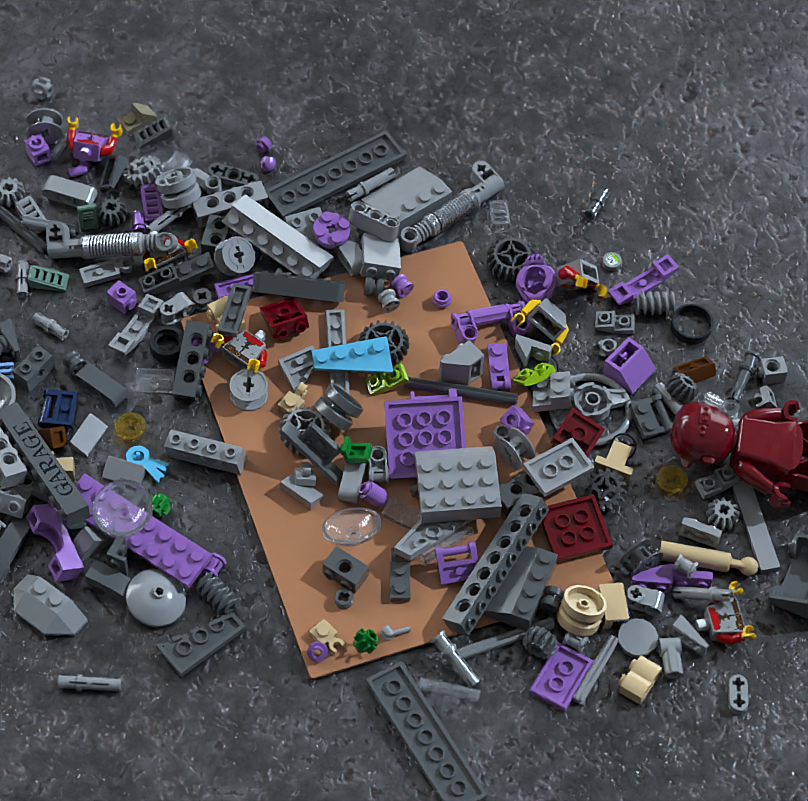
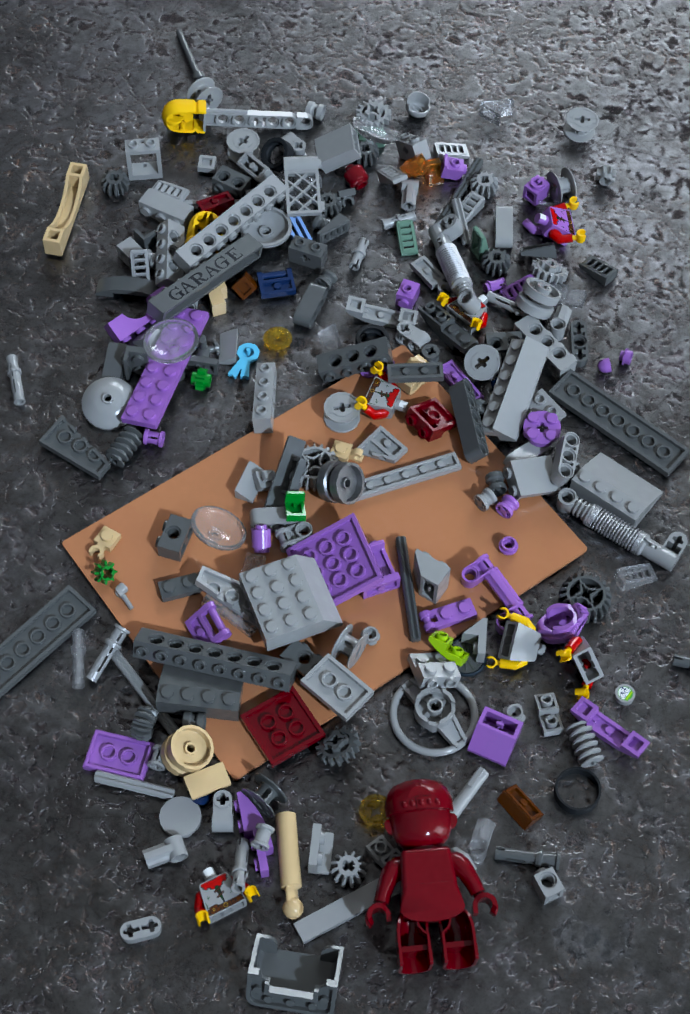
camera: 75 degrees right, 0 degrees up
light grey wedge [14,574,88,636] -> none
light grey slope [70,413,108,457] -> none
dark tan slope [118,103,158,136] -> none
medium lavender plate [307,642,328,662] -> none
medium azure wing [312,336,394,374] -> none
dark grey bush [335,589,353,609] -> none
light grey pin [345,167,396,202] -> none
dark grey gear [358,319,410,365] -> none
lime slope [365,363,409,396] -> none
medium lavender brick [500,405,535,435] -> none
dark red plate [550,408,605,457] -> none
tan piece [593,433,637,485] -> none
tan brick [618,656,662,704] -> none
dark grey plate [629,394,673,439] -> none
dark grey gear [665,372,699,404] -> none
light grey slope [670,615,708,657] -> none
light grey tile [754,385,777,409] -> none

